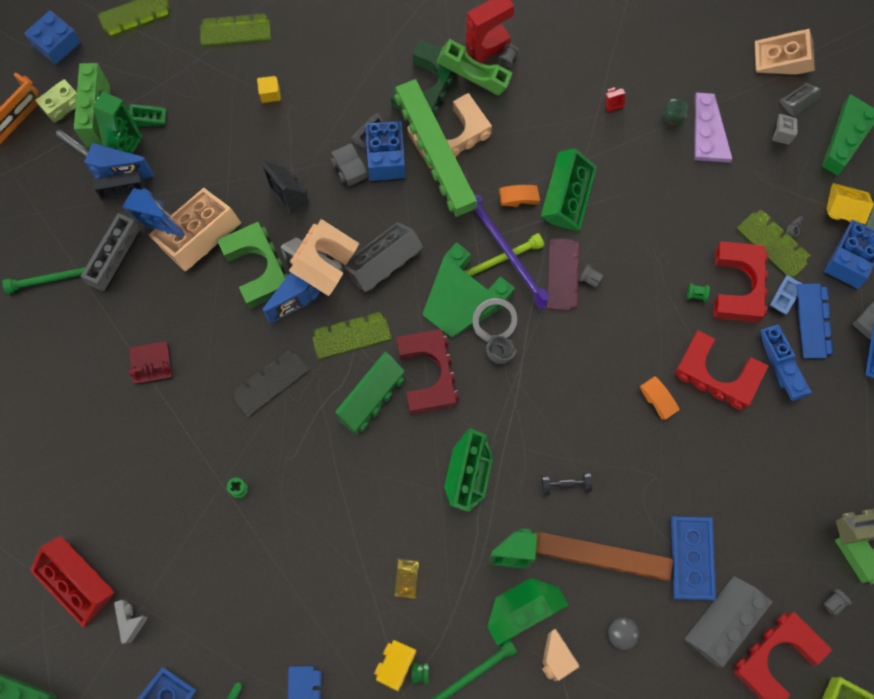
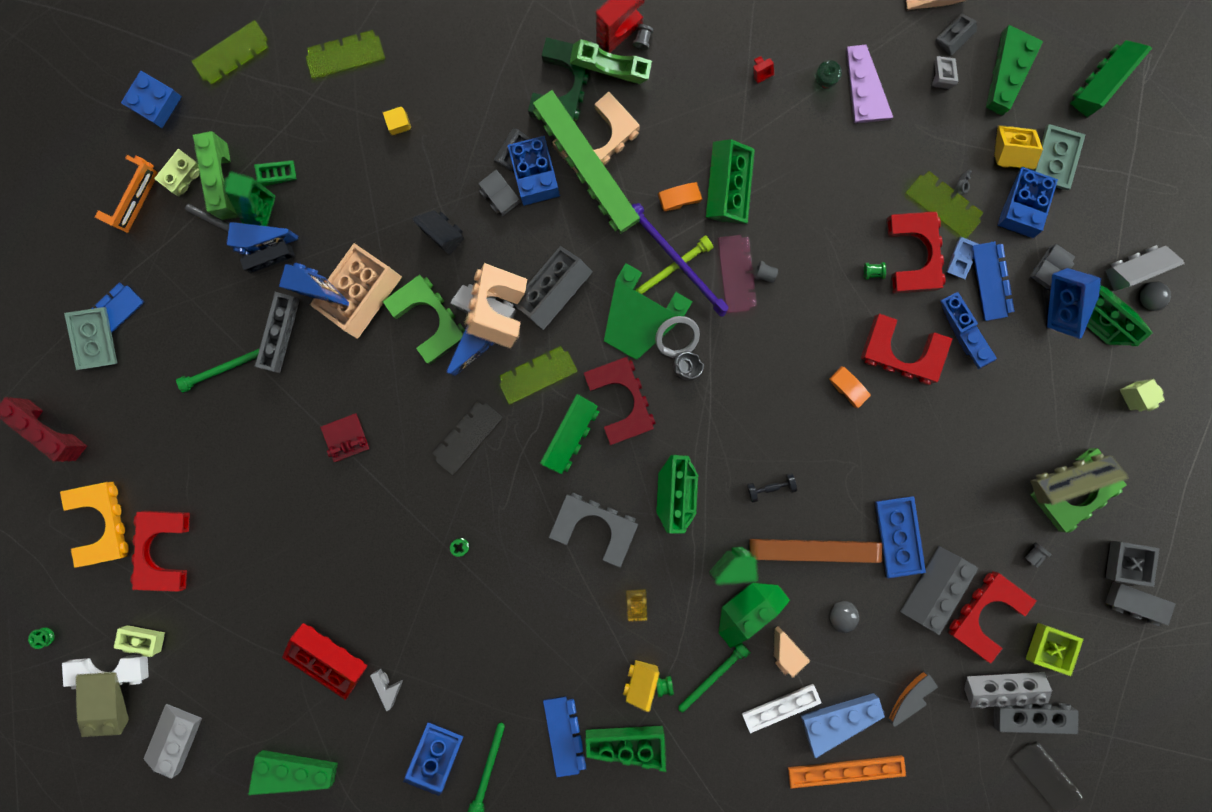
camera: 10 degrees left, 15 degrees up
none -> dark grey arch [549,492,638,568]

